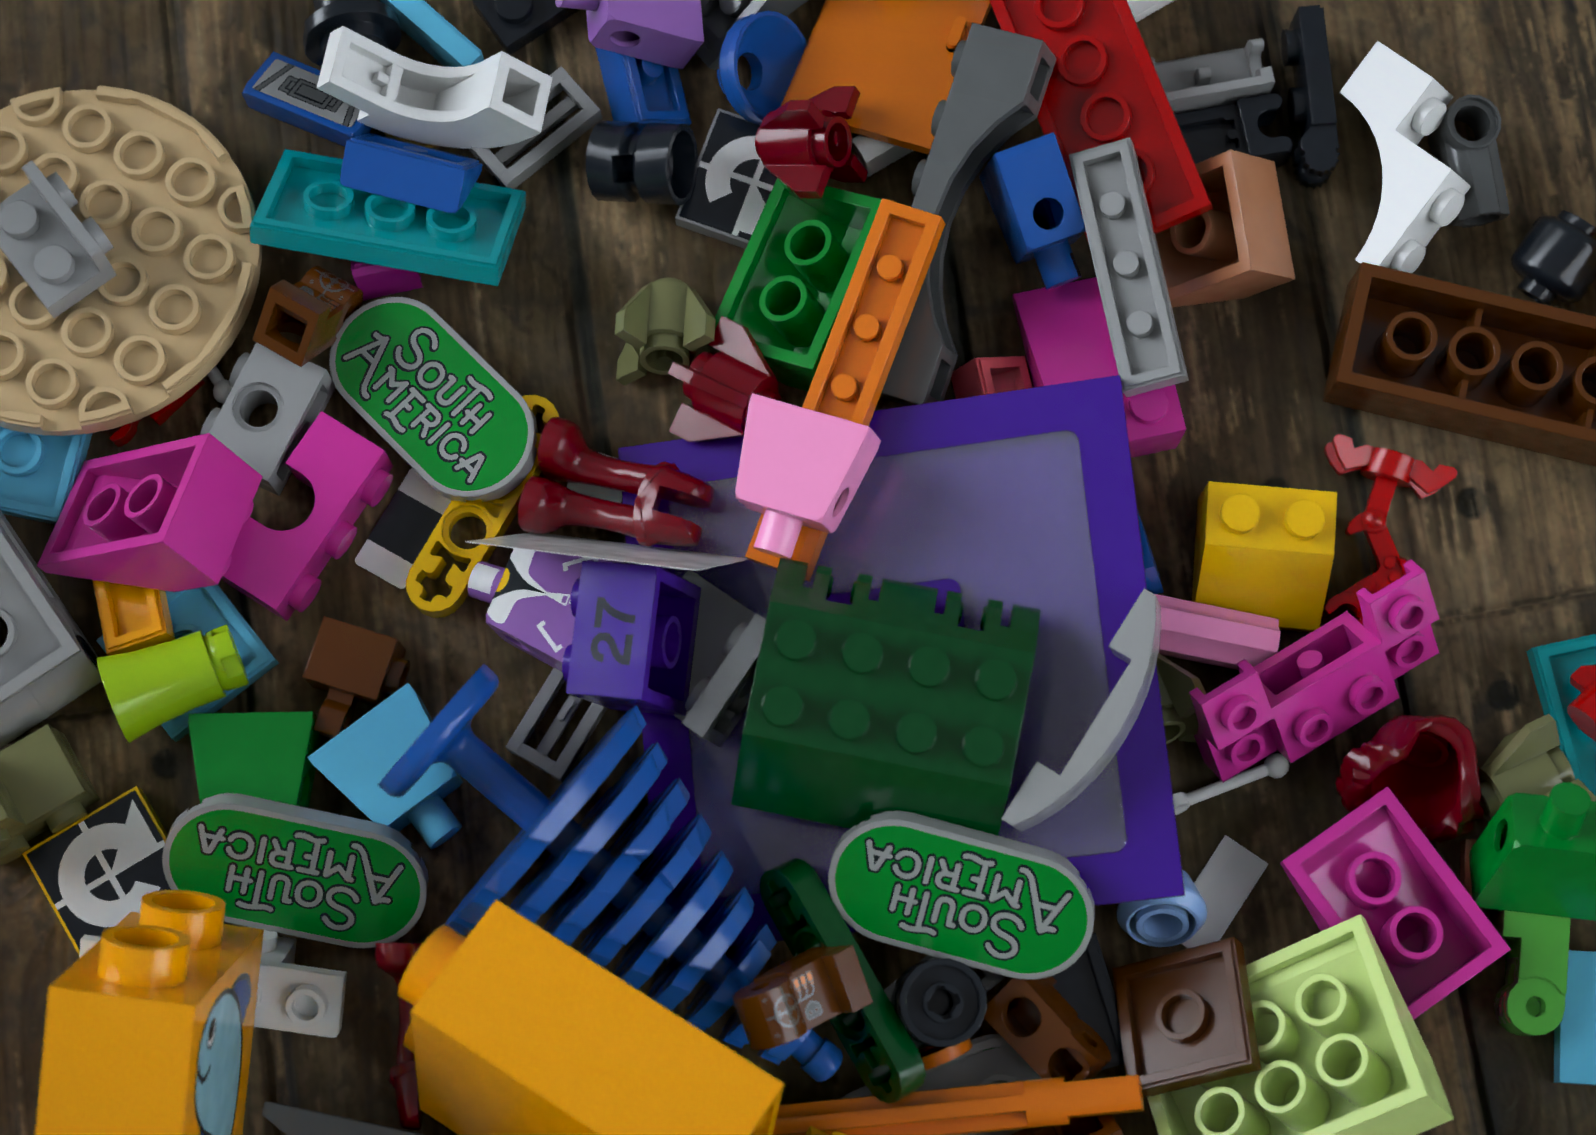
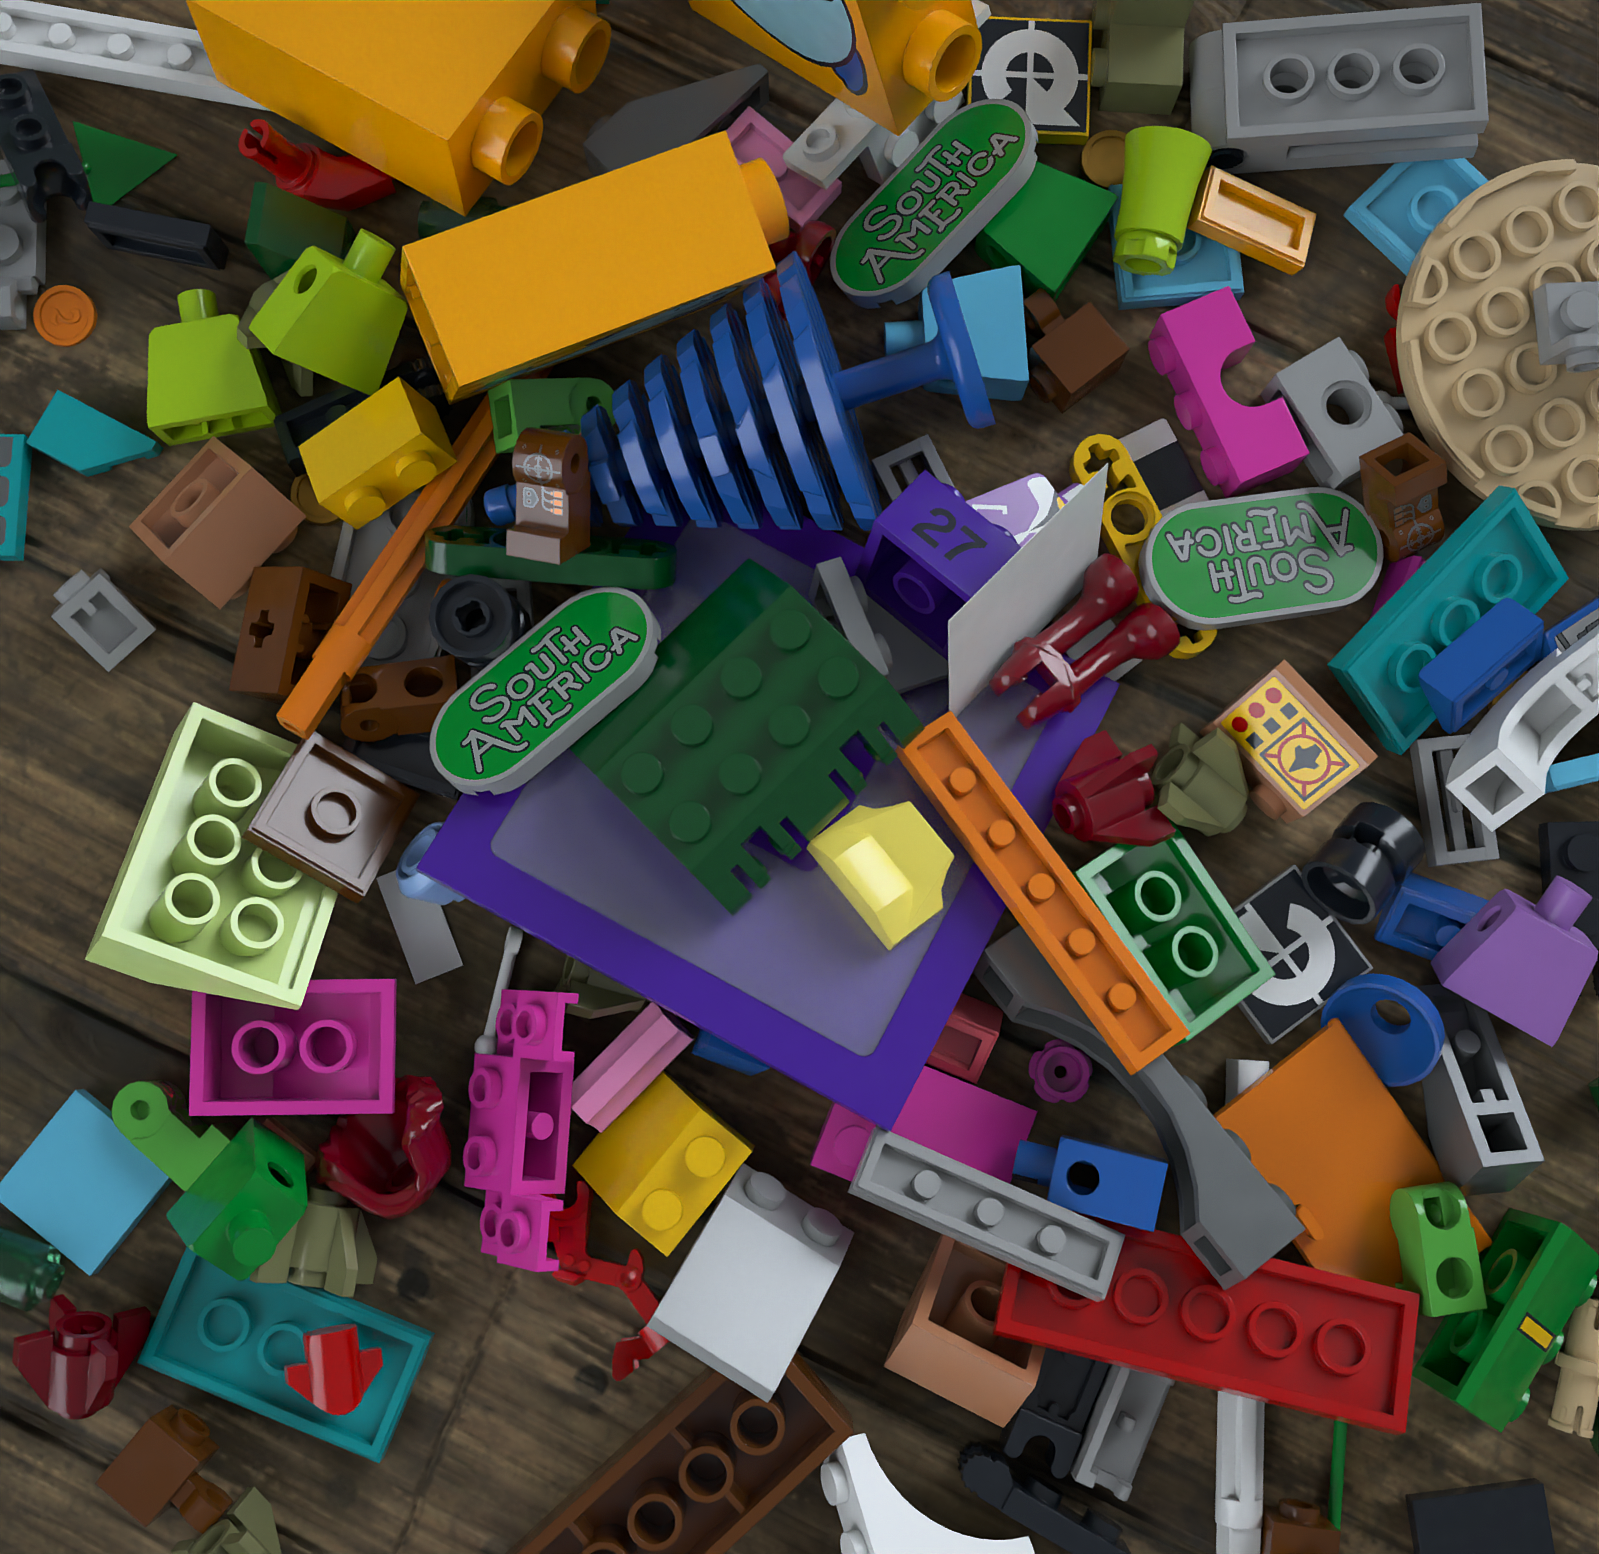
camera: 125 degrees right, 5 degrees up
dark pink slope [37,433,263,592] -> none
bright pink torso [735,393,881,560] -> none
dark red brick [755,86,868,199] -> none
light grey slope [1002,589,1161,832] -> none
none -> slope [647,1163,854,1403]
none -> bright pink plate [726,106,842,232]
none -> light yellow slope [807,801,954,951]
none -> magenta plate [1028,1039,1093,1103]
none -> pearl gold piece [1080,130,1126,190]
none -> slope [1200,659,1378,824]

